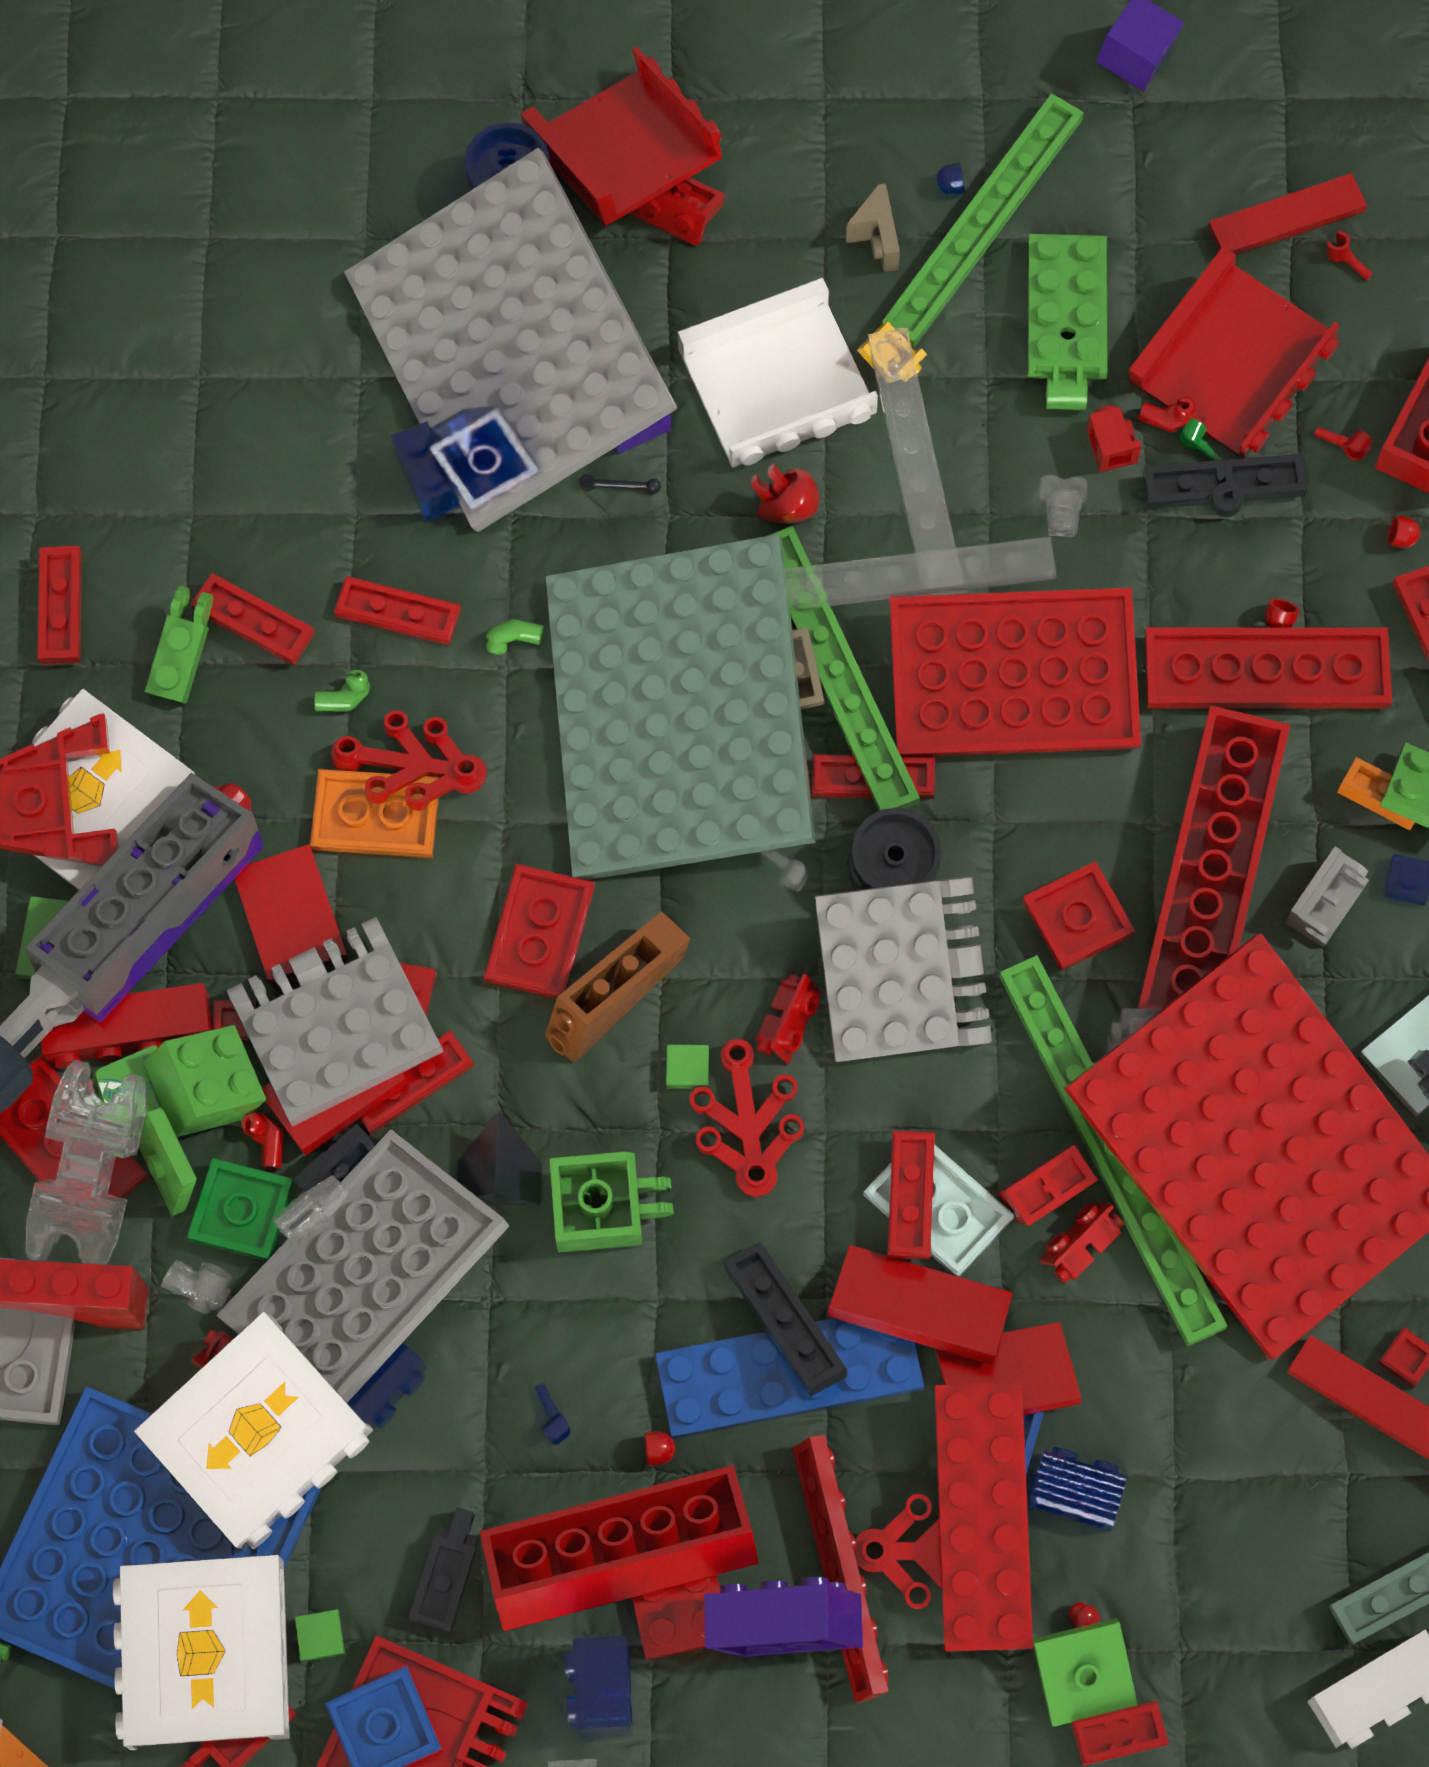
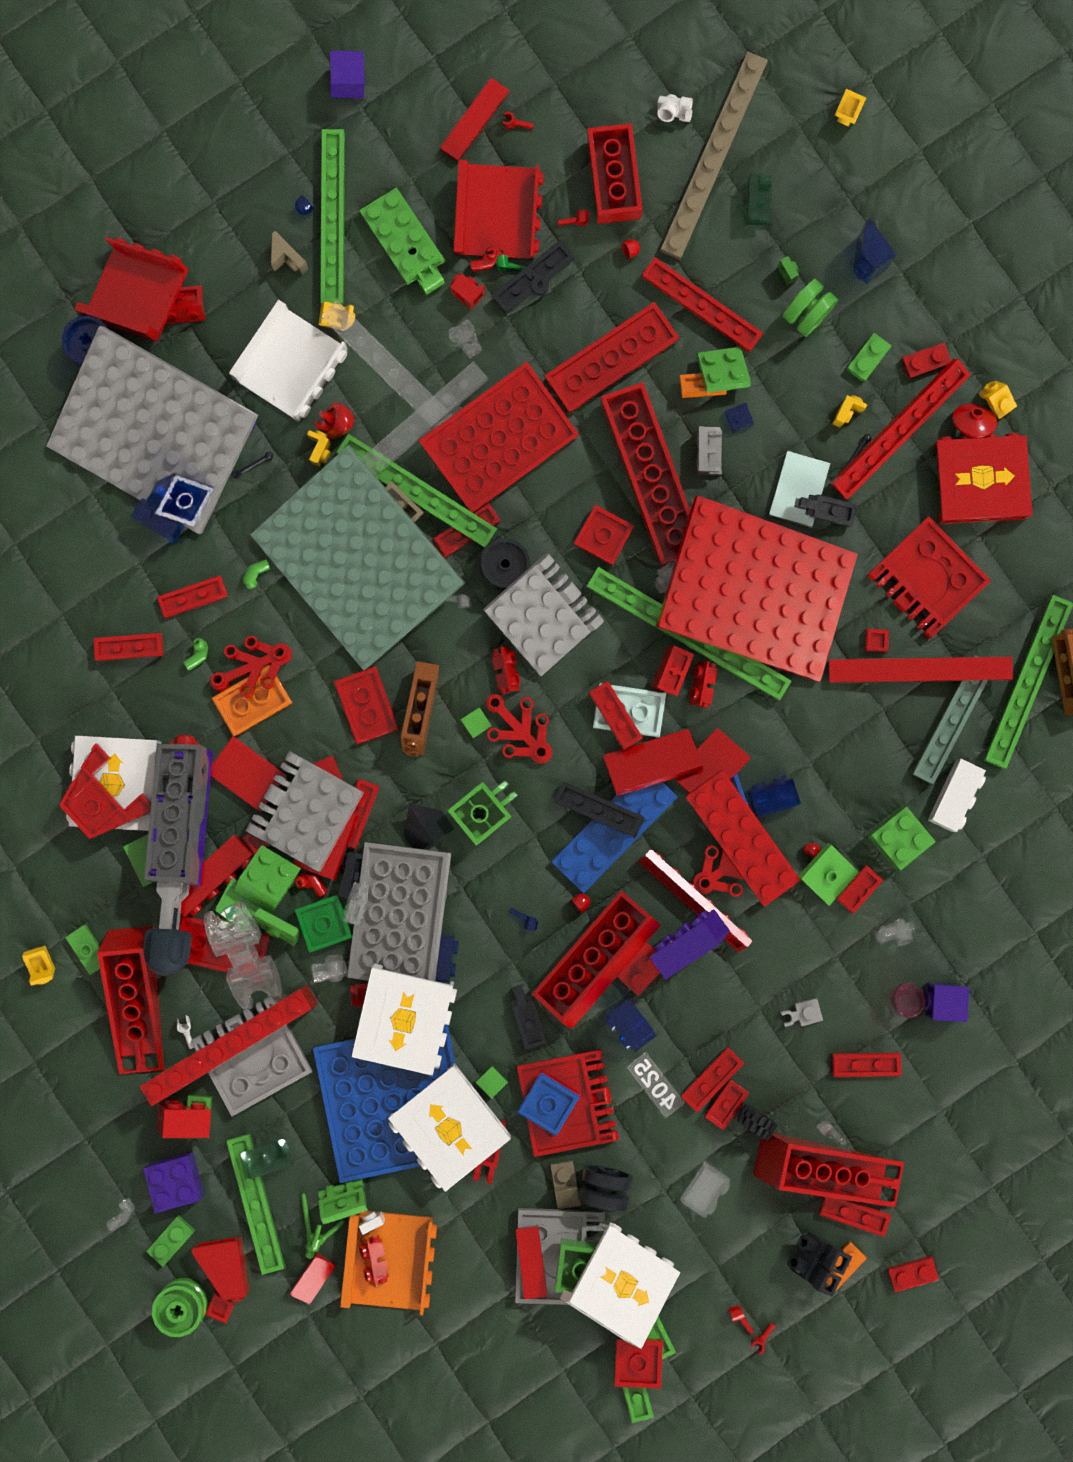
camera: 35 degrees left, 15 degrees up
red plate [38,546,82,664] -> none
bright green hinge [145,586,213,704] -> none
red hinge [1265,598,1300,628] -> none
none -> yellow bracket [307,430,331,468]
none -> bright green brick [867,806,935,871]

